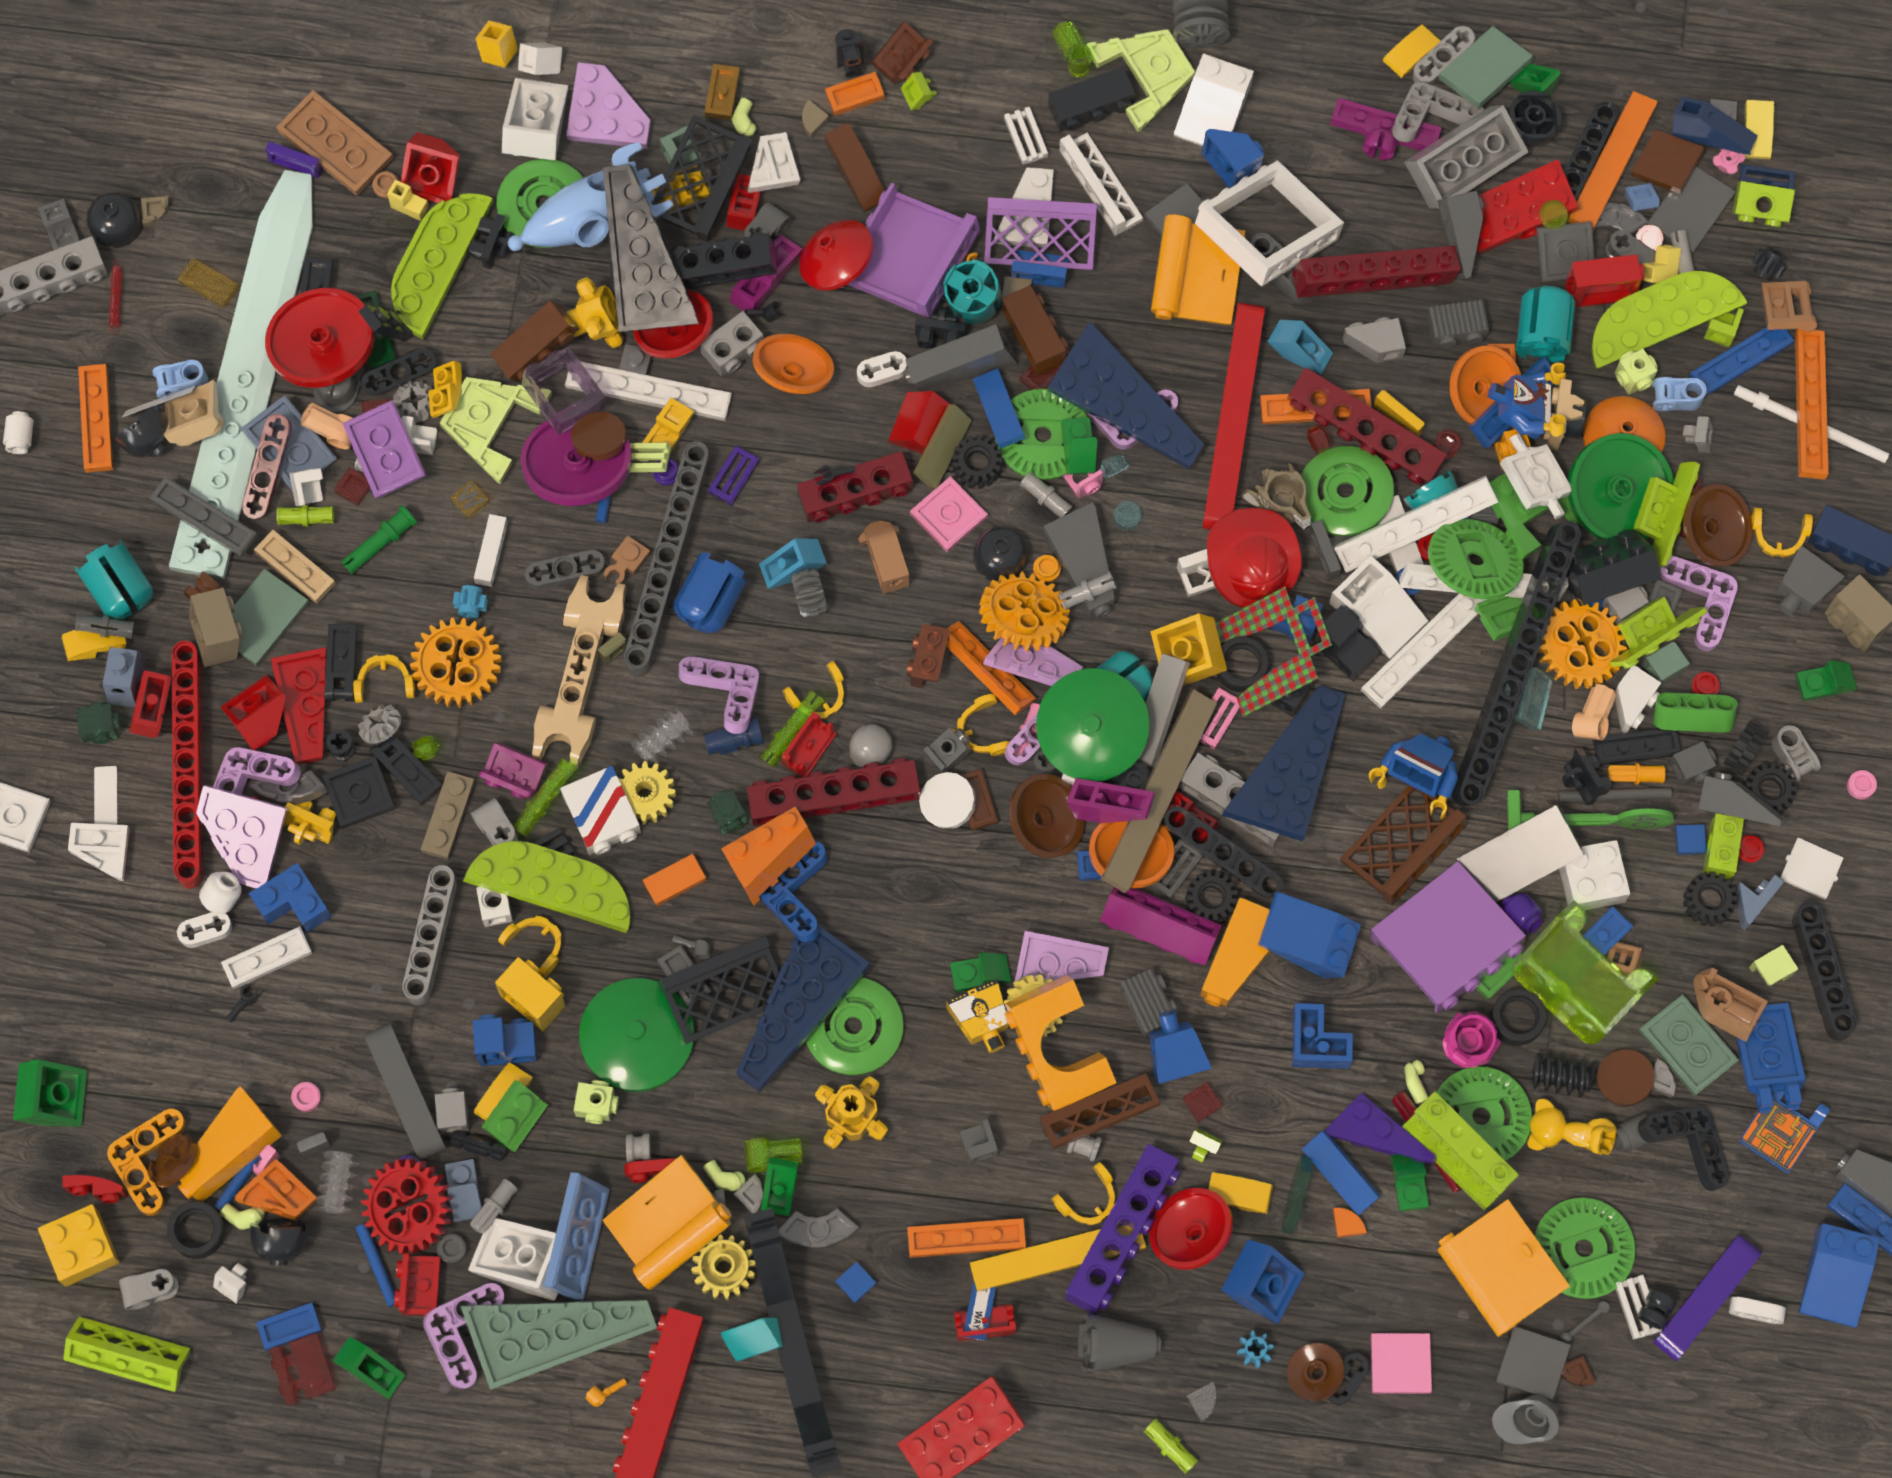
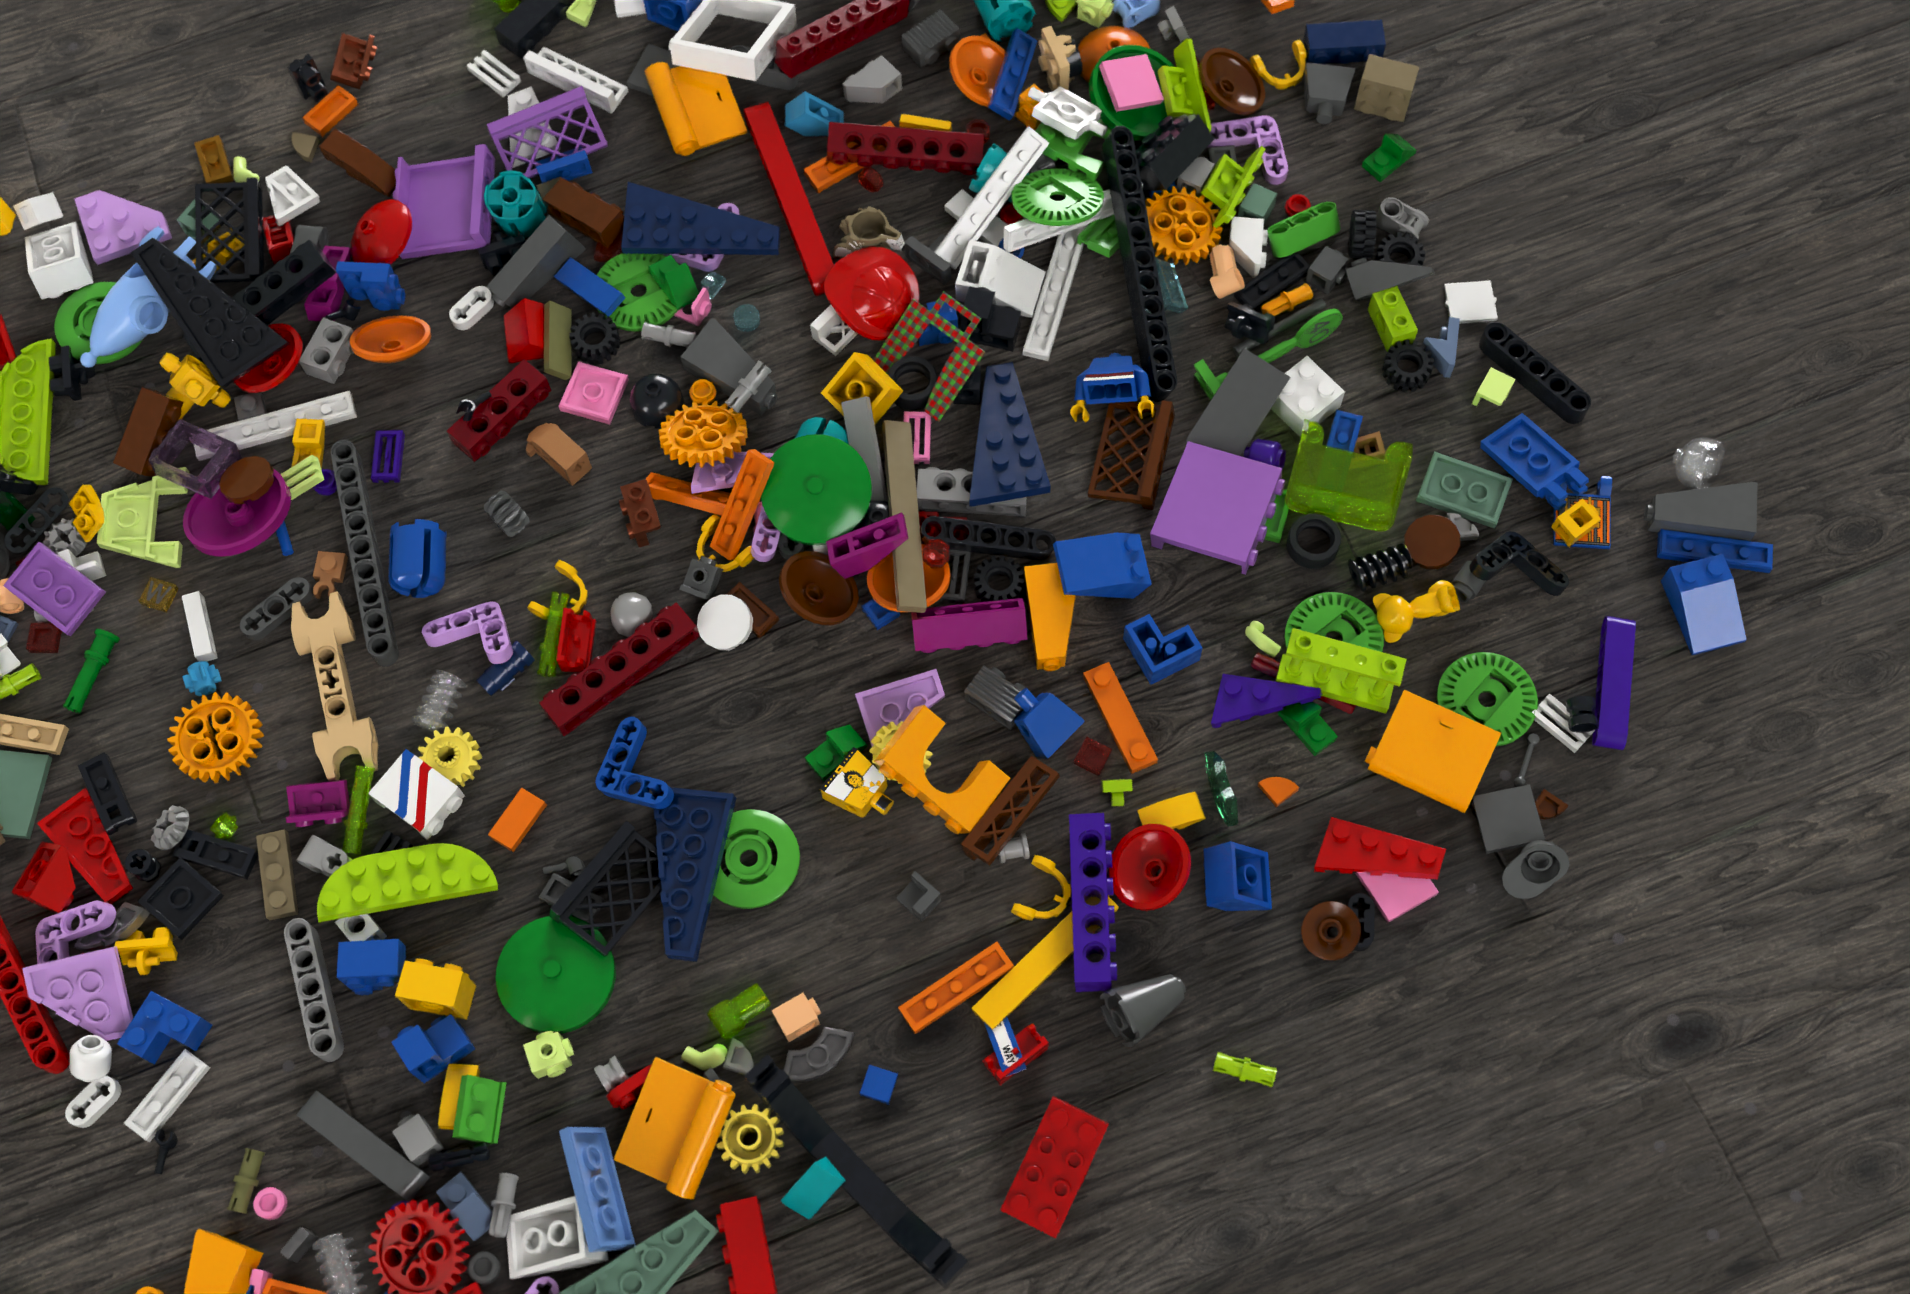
camera: 25 degrees left, 5 degrees down
yellow piece [353,654,415,703] -> none
yellow piece [498,916,561,977] -> none
olive tile [598,632,627,665] -> none
clear green brick [707,790,747,835] -> none
orange wedge [721,807,816,906] -> none
dark azure slope [759,538,827,589] -> none
green slope [761,1157,798,1216] -> none
yellow piece [815,1076,888,1149] -> none
lime tile [901,72,937,110] -> none
clear tile [1187,1382,1216,1422] -> none
dark azure gear [1237,1331,1274,1369] -> none
bright green piece [1301,446,1394,536] -> none
blue tile [1301,1130,1381,1216] -> none
dark pink helmet [1442,1011,1501,1068] -> none
torso [1488,363,1566,440] -> none
blue tile [1675,824,1707,855] -> none
medium nougat piece [1693,968,1768,1042] -> none
white beam [1729,1297,1786,1324] -> none
red plate [1738,835,1765,863] -> none
bright pink tile [1847,770,1877,800] -> none
none -> olive pin [227,1148,265,1214]
none -> blue plate [336,261,405,311]
none -> blue brick [337,939,406,995]
none -> orange plate [709,449,775,560]
none -> light nougat brick [772,993,821,1042]
none -> clear red tile [922,539,950,568]
none -> orange plate [1083,662,1158,774]
none -> bright pink tile [1099,54,1164,112]
none -> red wing [1314,817,1446,880]
none -> yellow brick [1551,499,1601,548]

